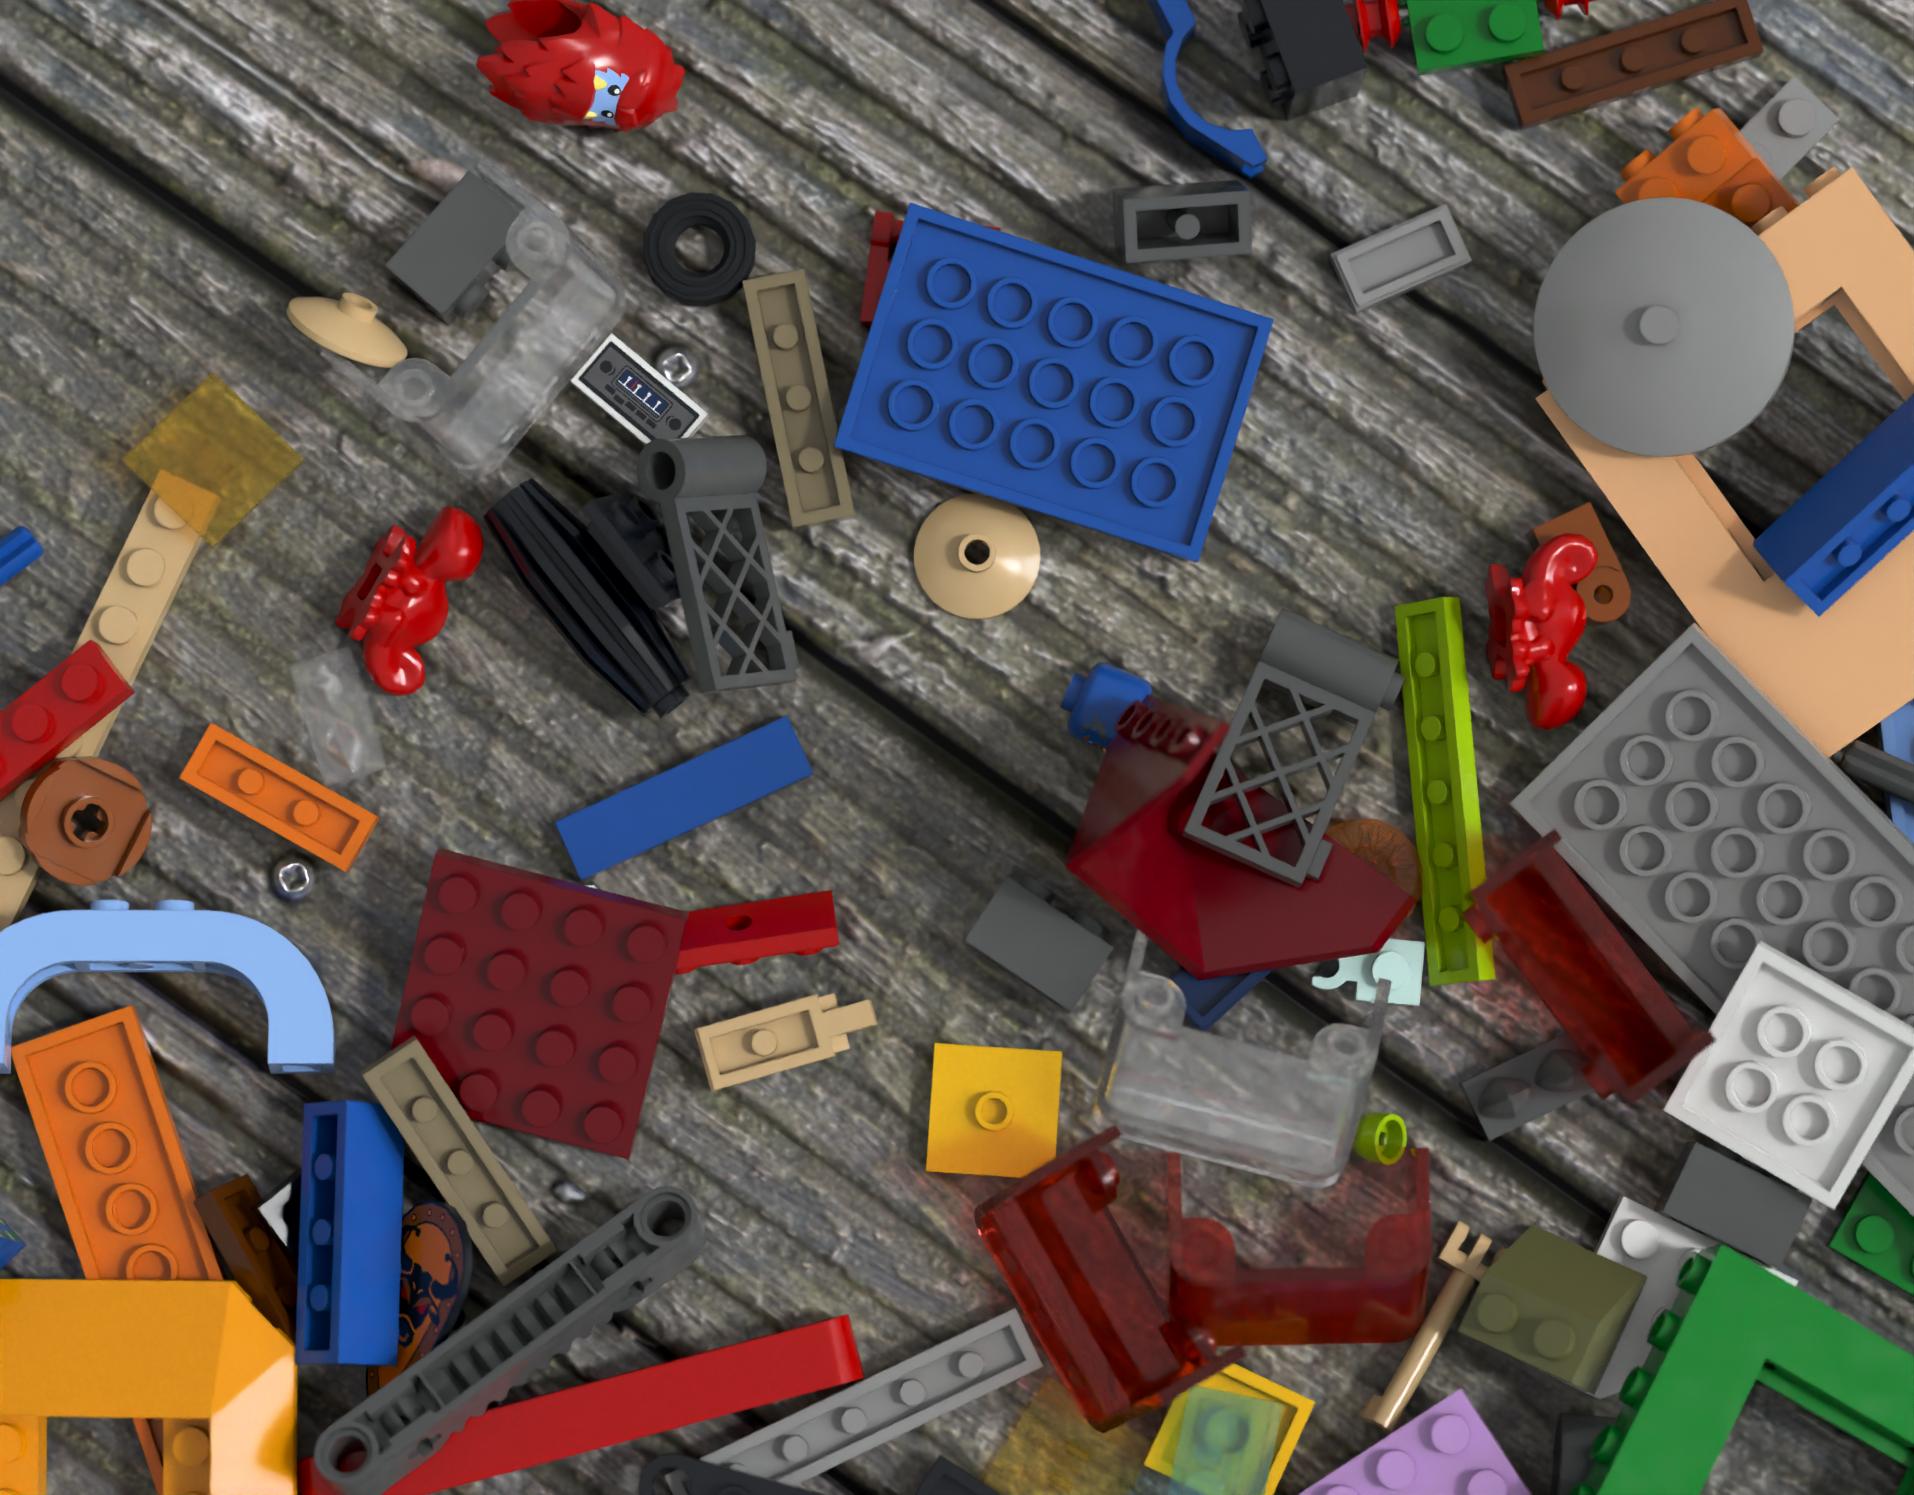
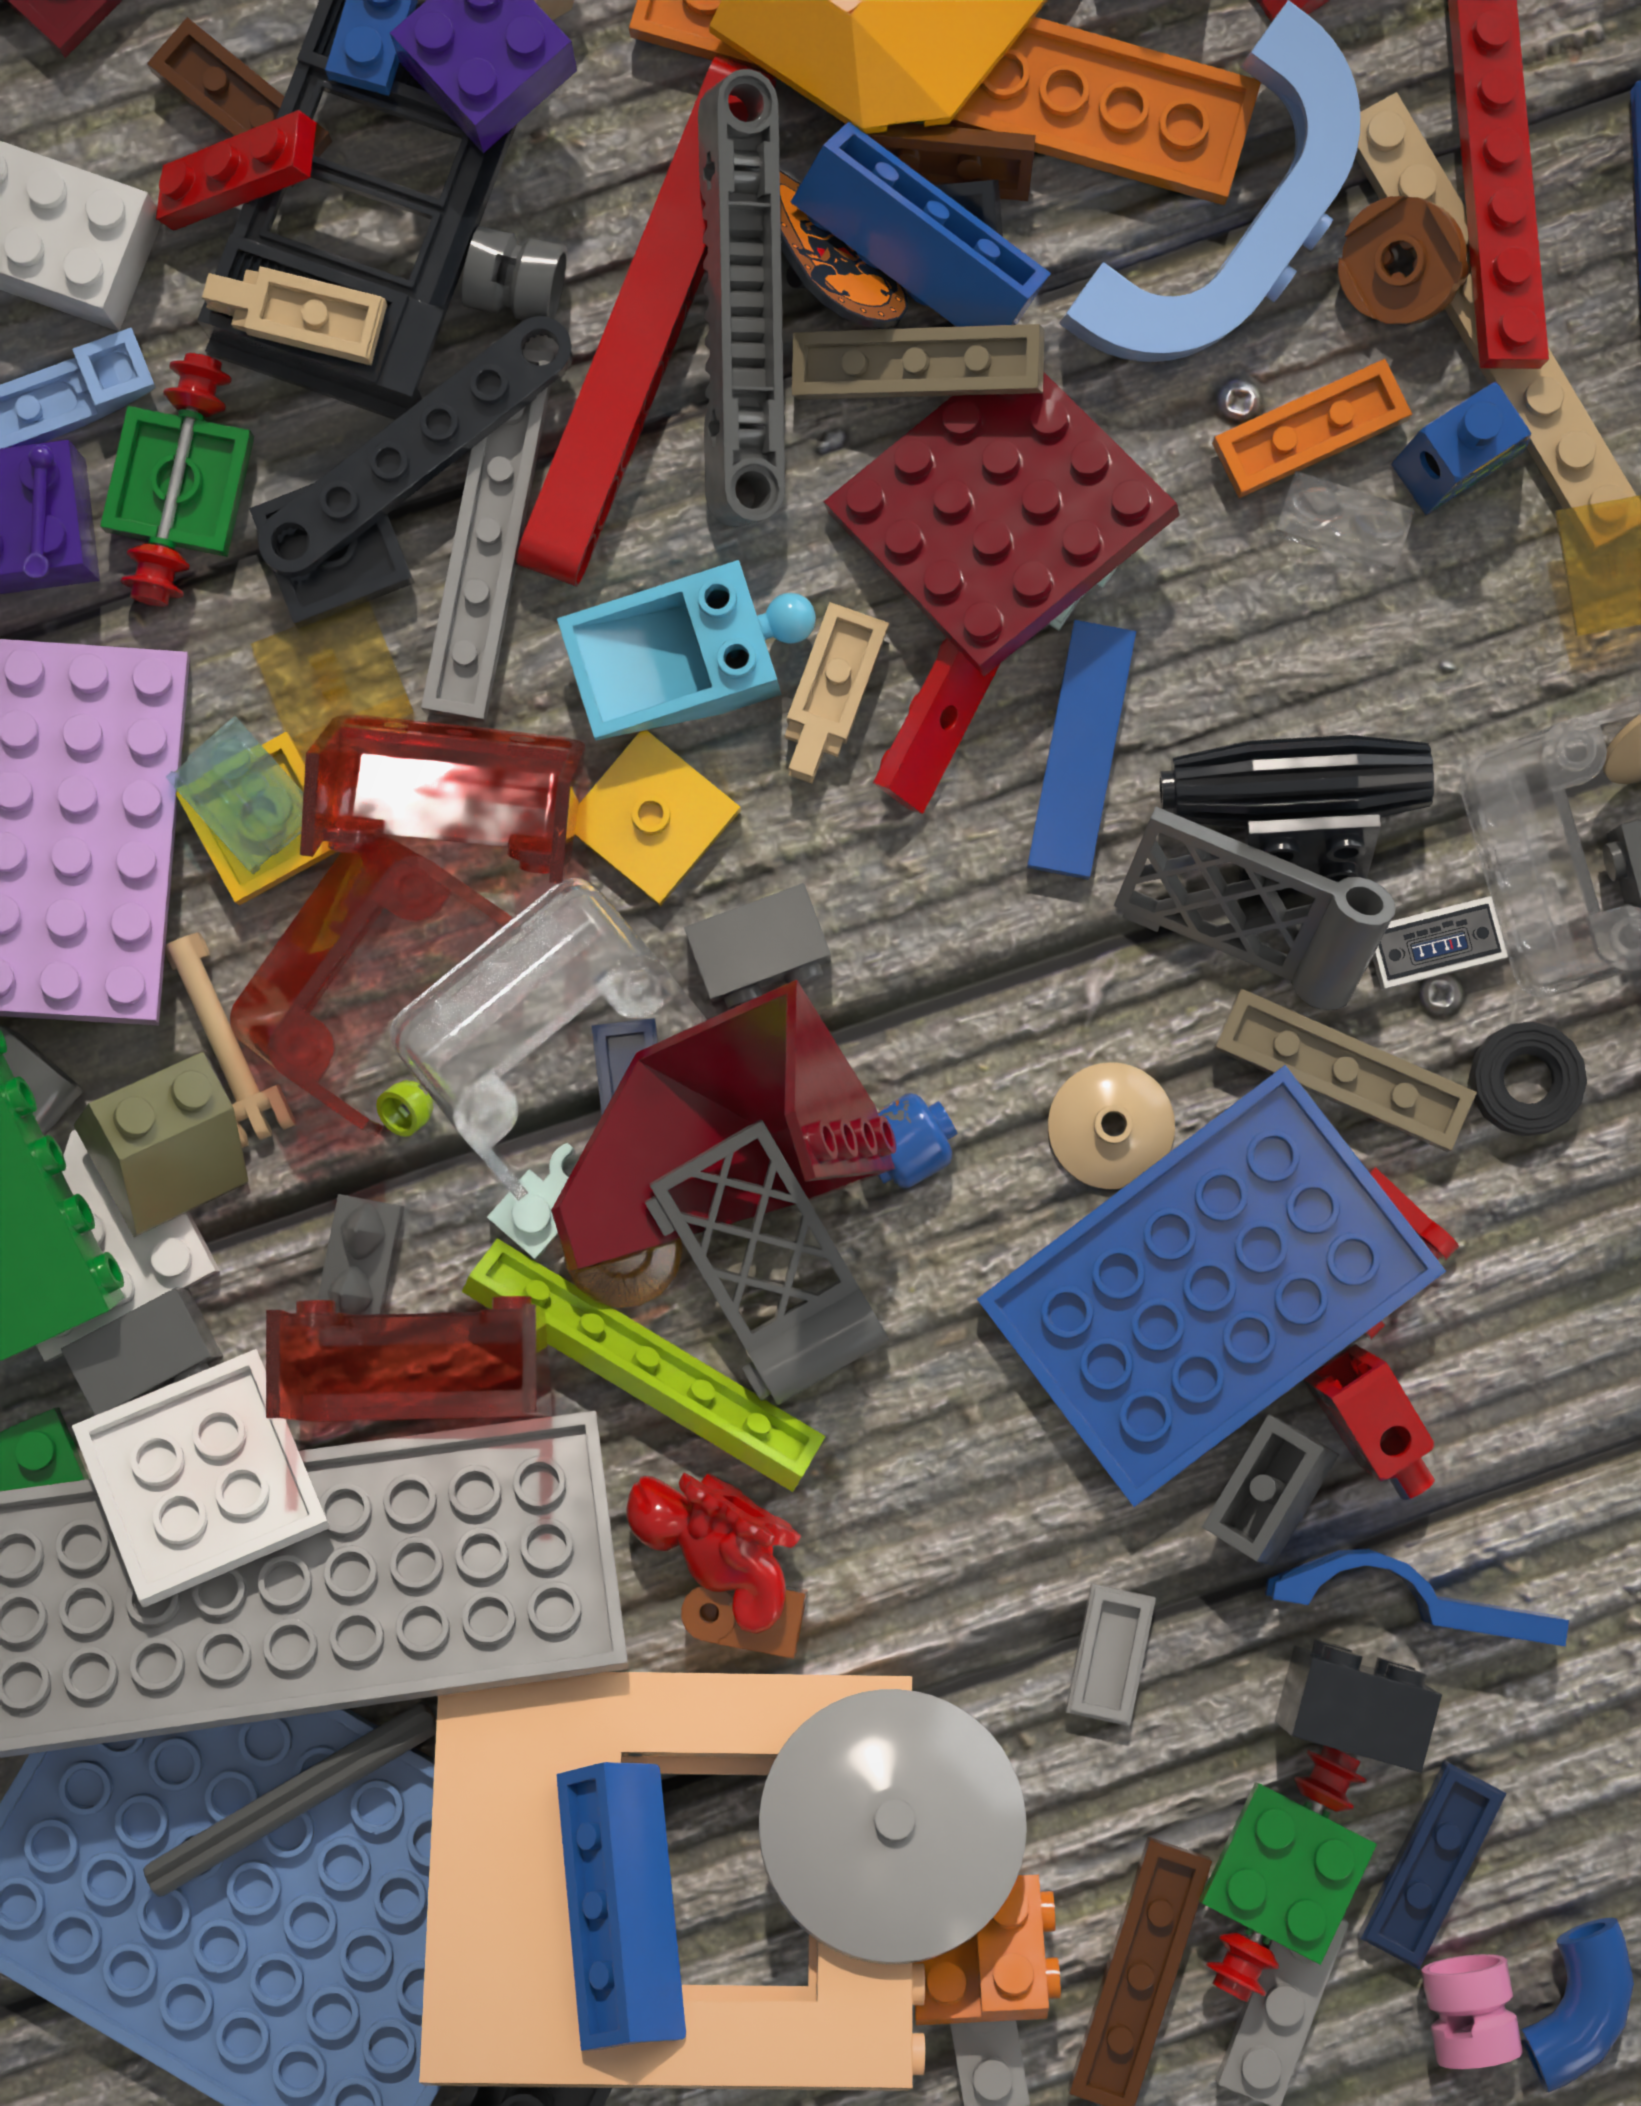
camera: 130 degrees right, 0 degrees up
red animal [335,505,484,696] -> none
none -> medium azure slope [557,560,816,740]
none -> red torso [1303,1344,1435,1500]
none -> blue torso [1391,382,1531,515]

